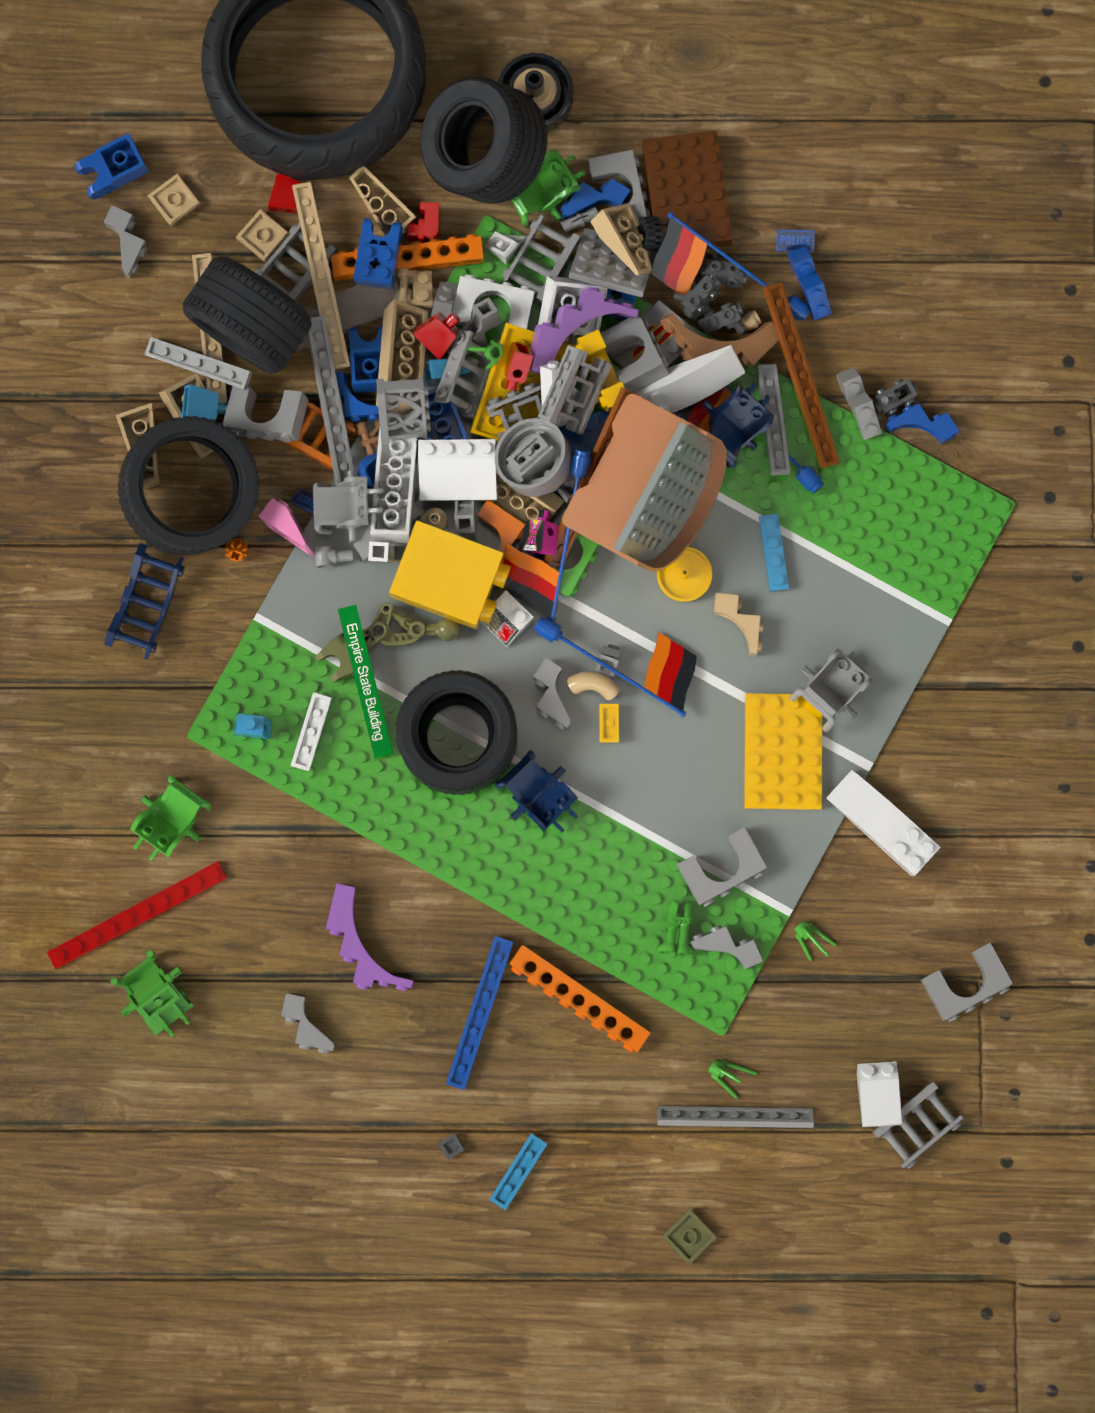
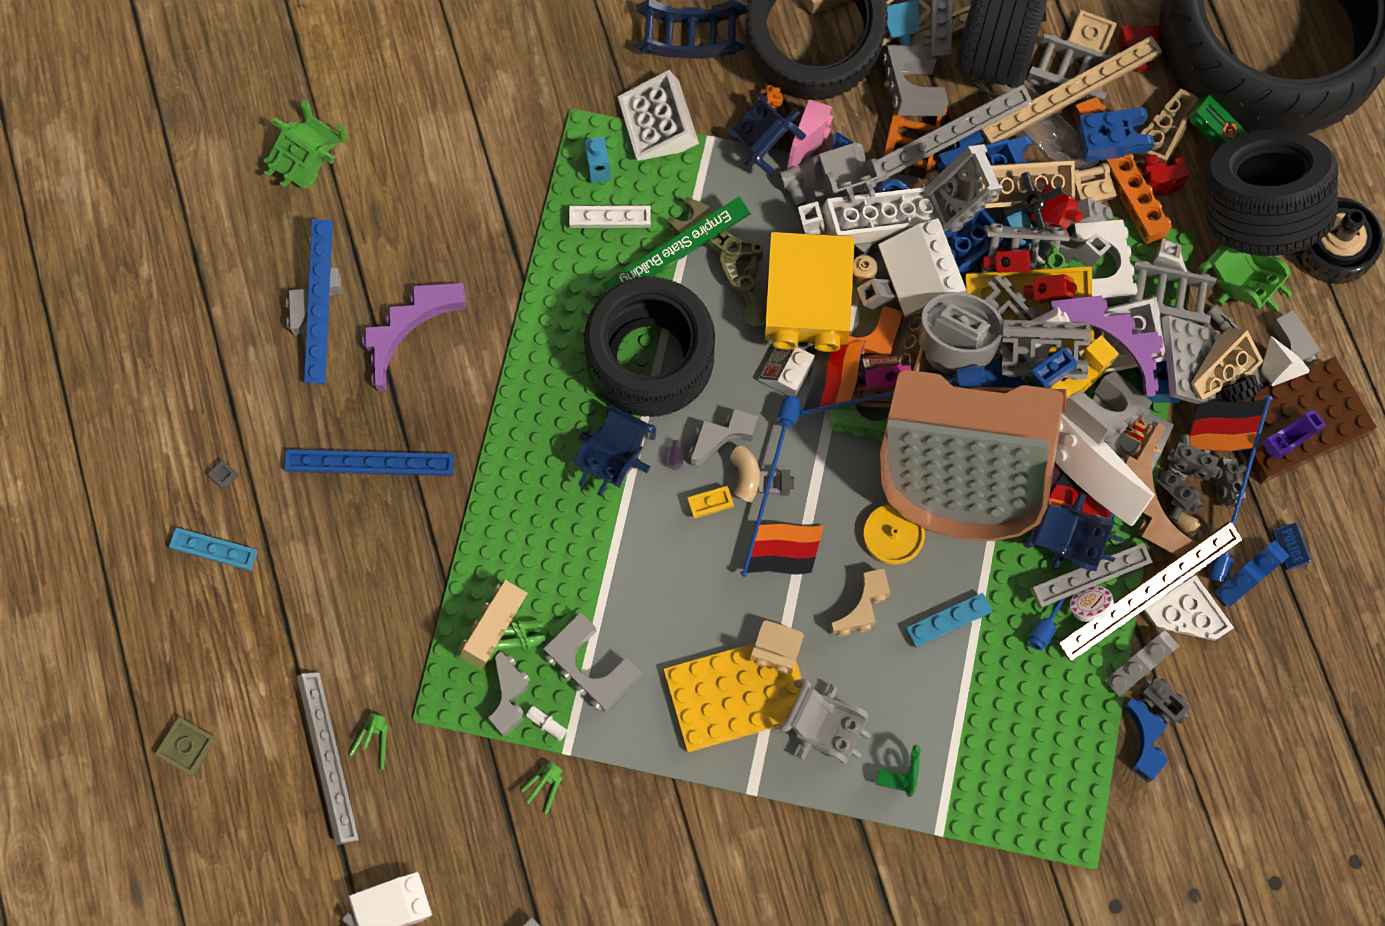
camera: 70 degrees right, 10 degrees down
red plate [46,861,227,969] -> none
bright green piece [130,775,212,862] -> none
orange brick [509,945,650,1053] -> none
blue arch [561,178,631,220] -> none
white slope [826,770,940,876] -> none
none -> blue plate [304,219,333,384]
none -> tan wedge [458,580,528,670]
none -> white axle [526,706,568,741]
none -> white slope [618,70,699,161]
none -> clear purple cylinder [667,440,684,470]
none -> dark blue piece [727,92,807,176]
none -> tan bracket [750,620,804,674]
none -> green piece [876,745,921,797]
none -> red torso [984,248,1031,273]
none -> black bar [1003,172,1064,232]
none -> blue slope [1030,347,1078,388]
none -> white tile [1070,586,1114,622]
none -> white plate [1143,575,1234,641]
none -> green brick [1186,95,1247,149]
none -> white slope [1261,336,1309,386]
none -> dark purple arch [1261,409,1327,459]

